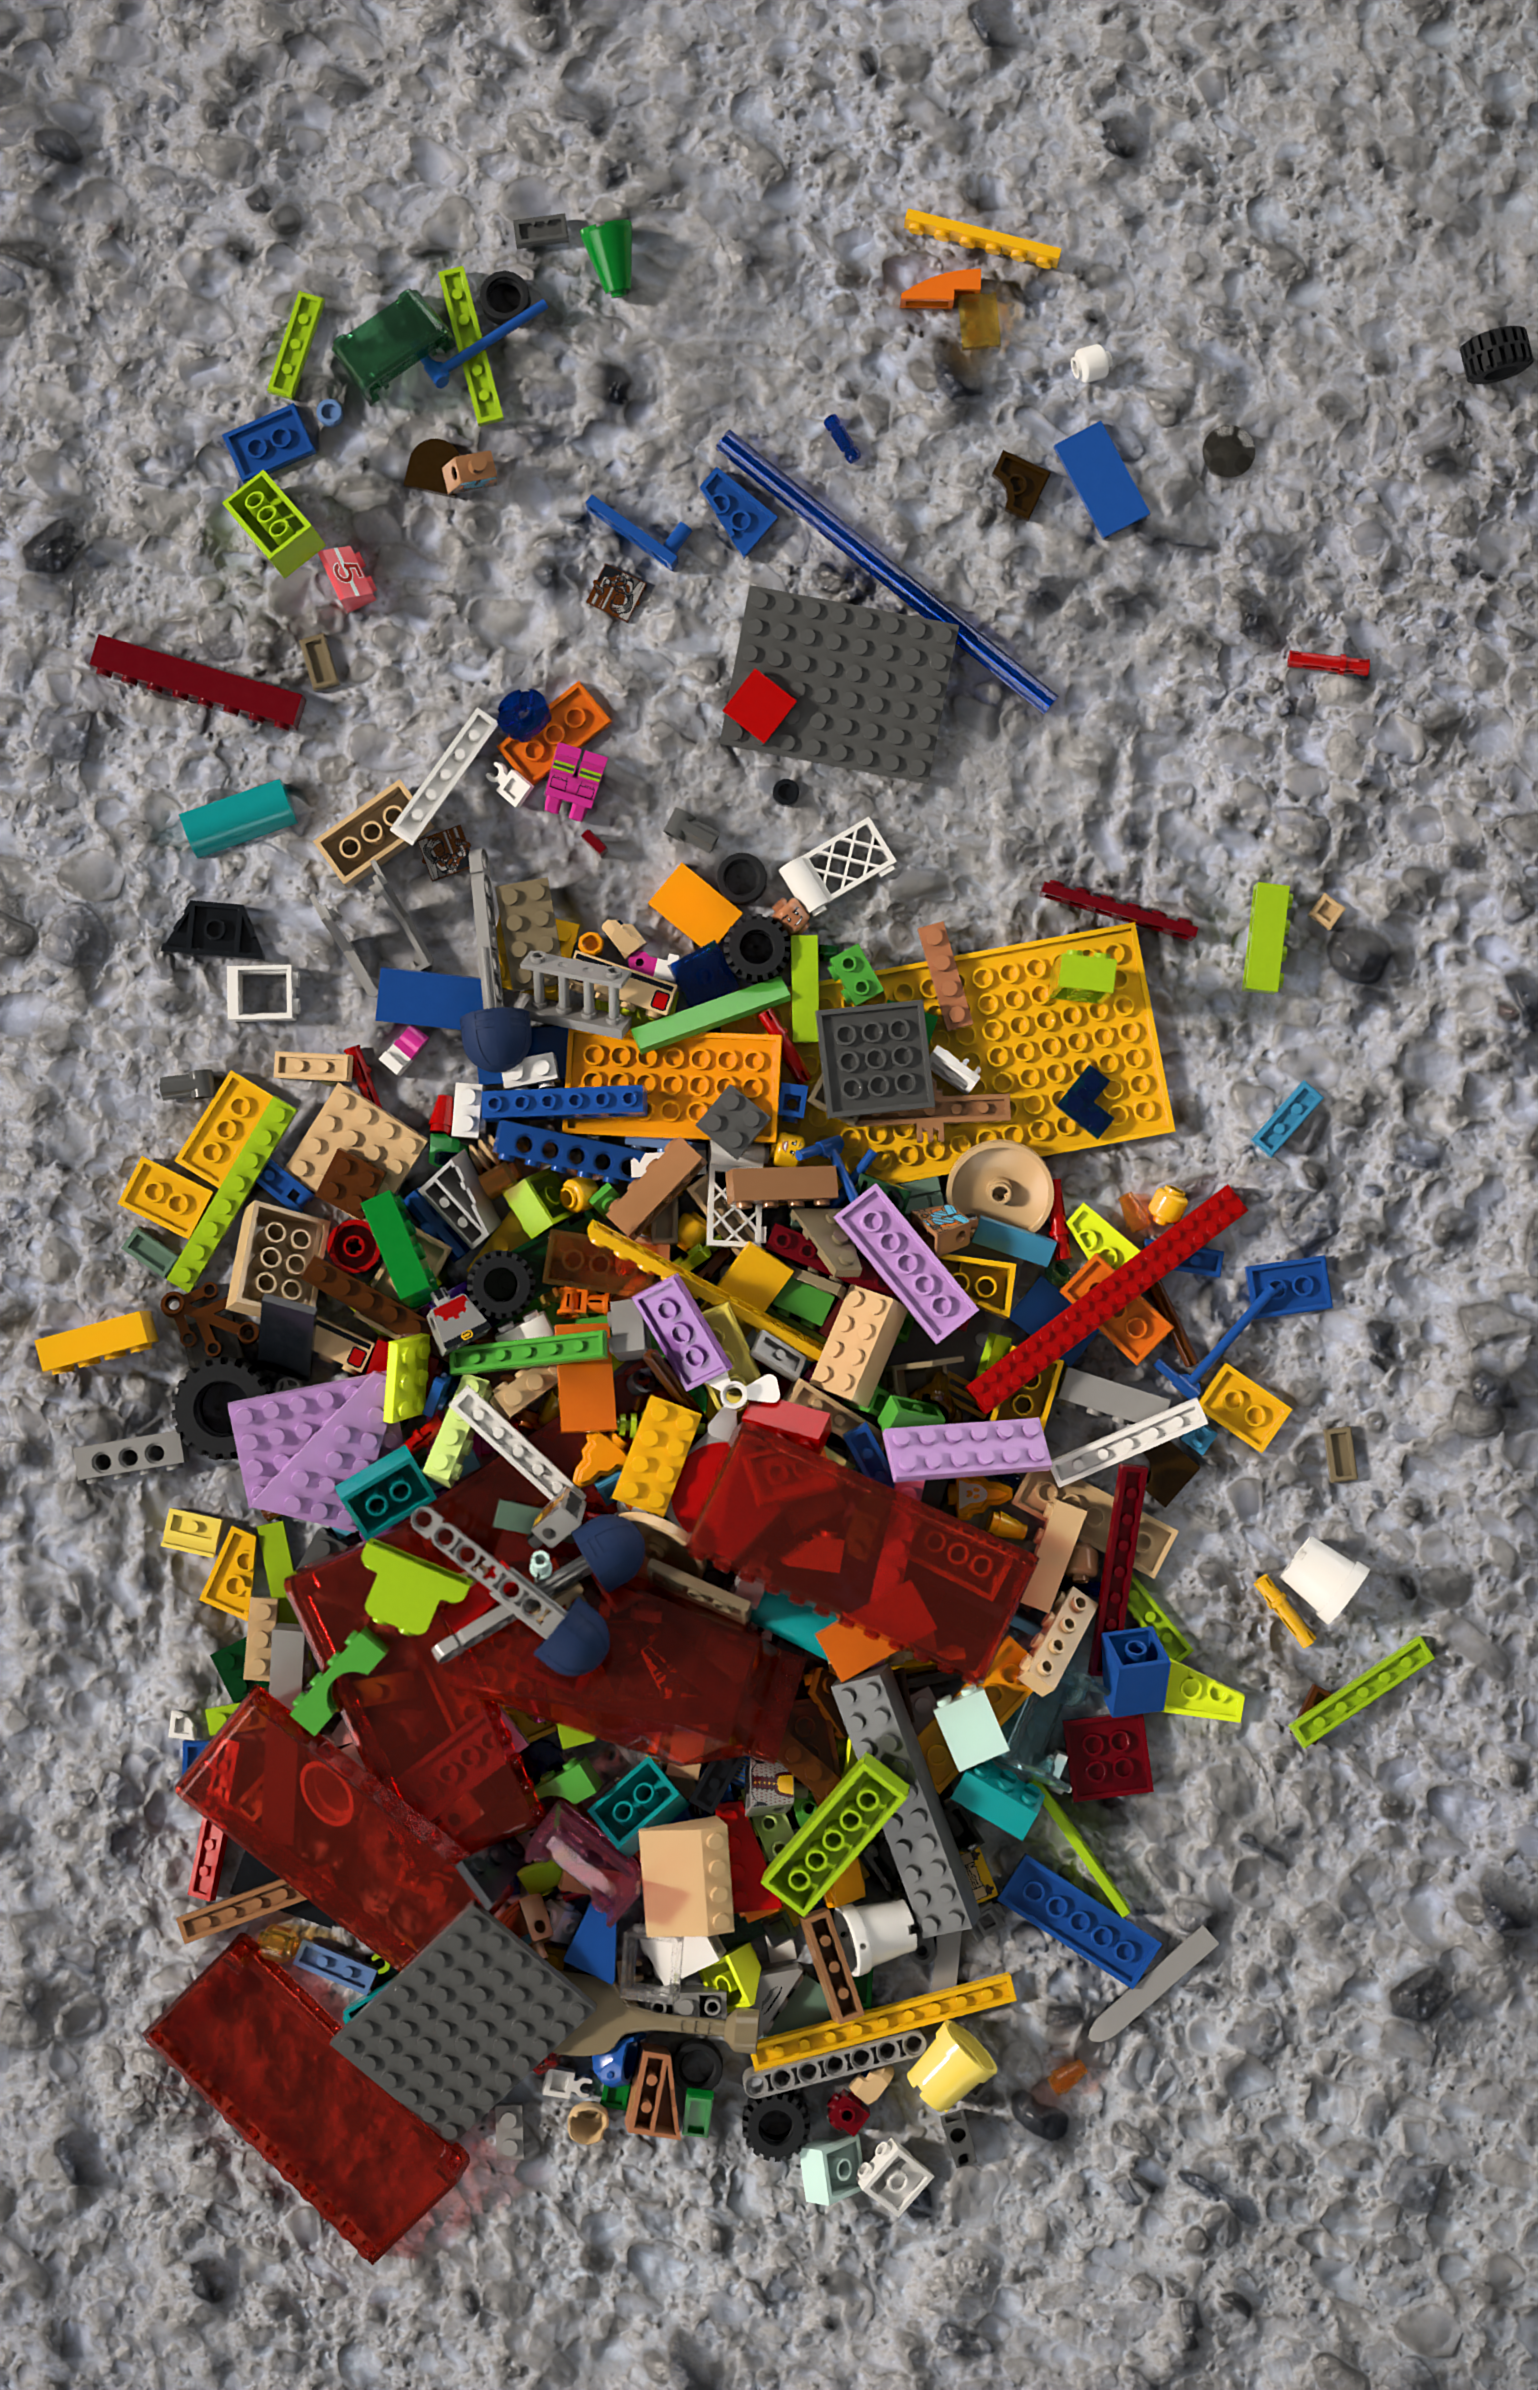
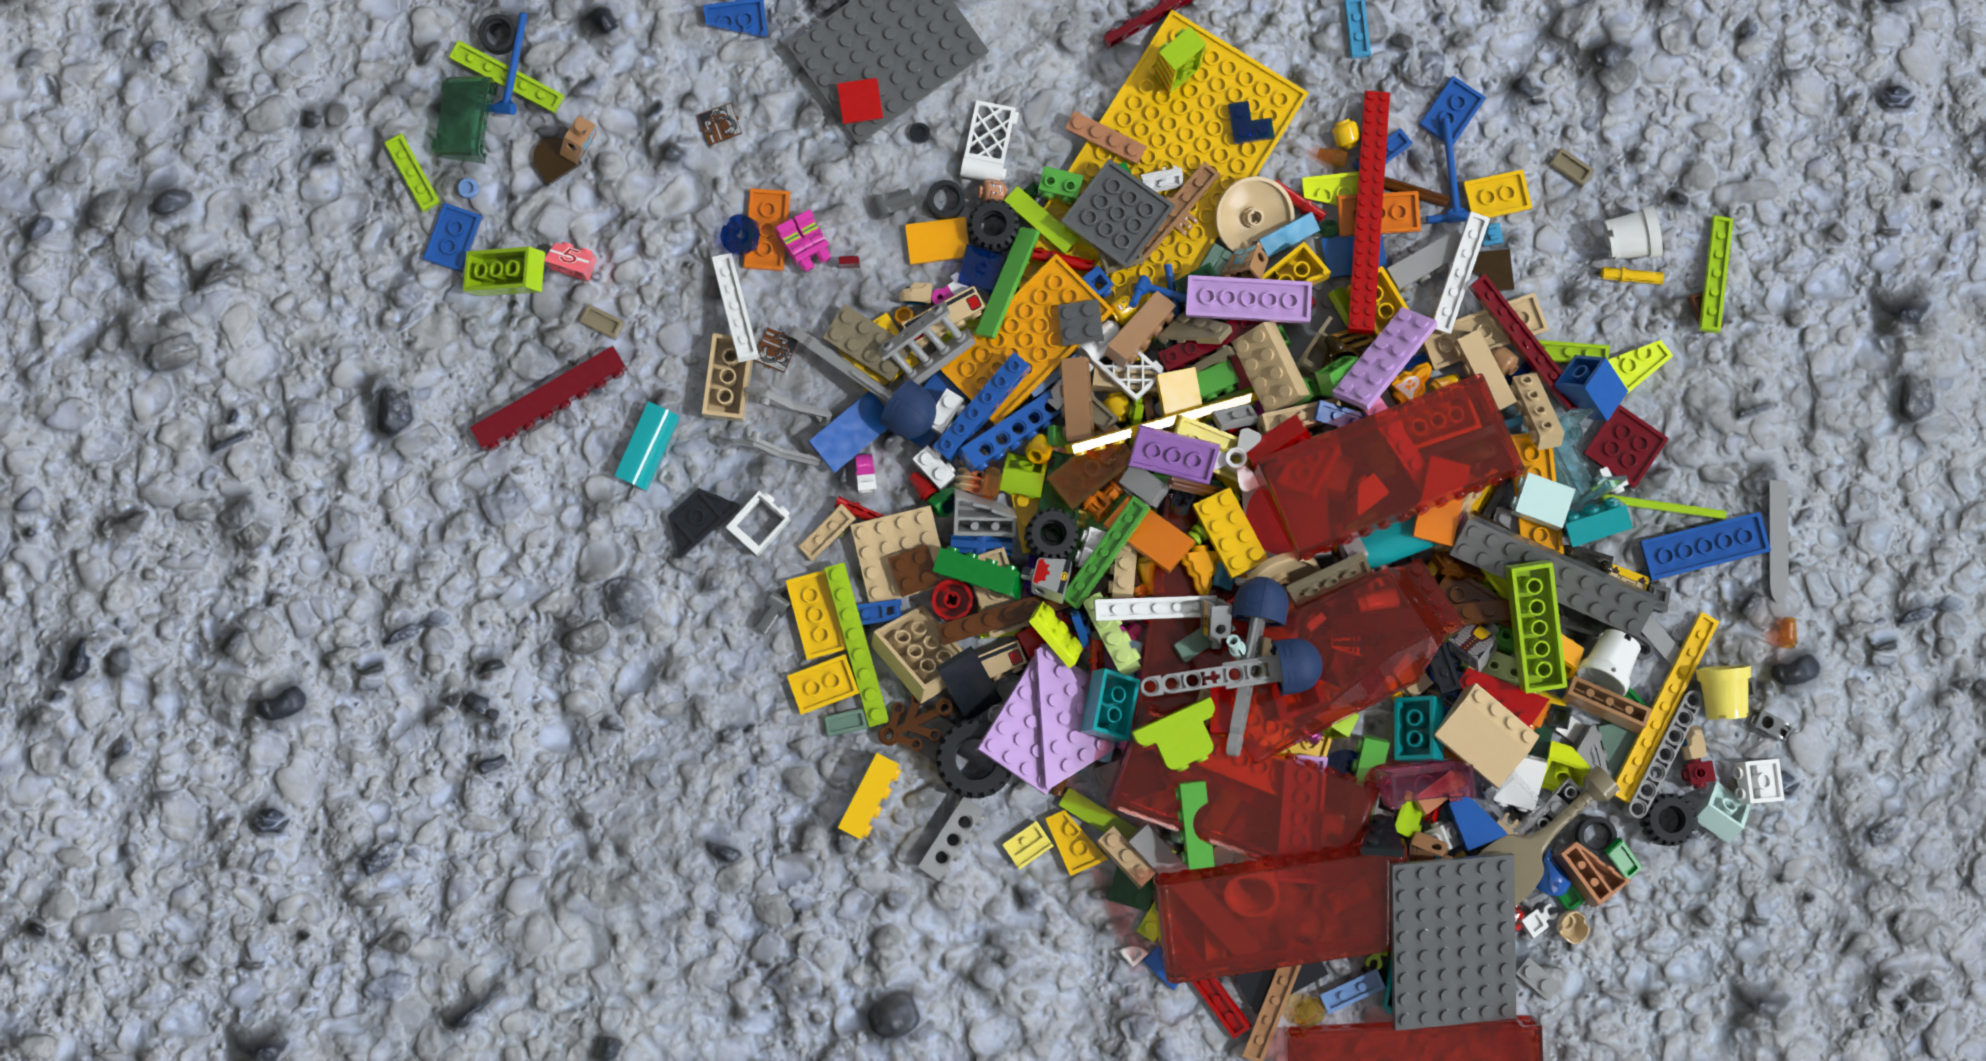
camera: 50 degrees left, 5 degrees down
white plate [486,762,535,808] -> none
blue piece [585,494,693,571] -> none

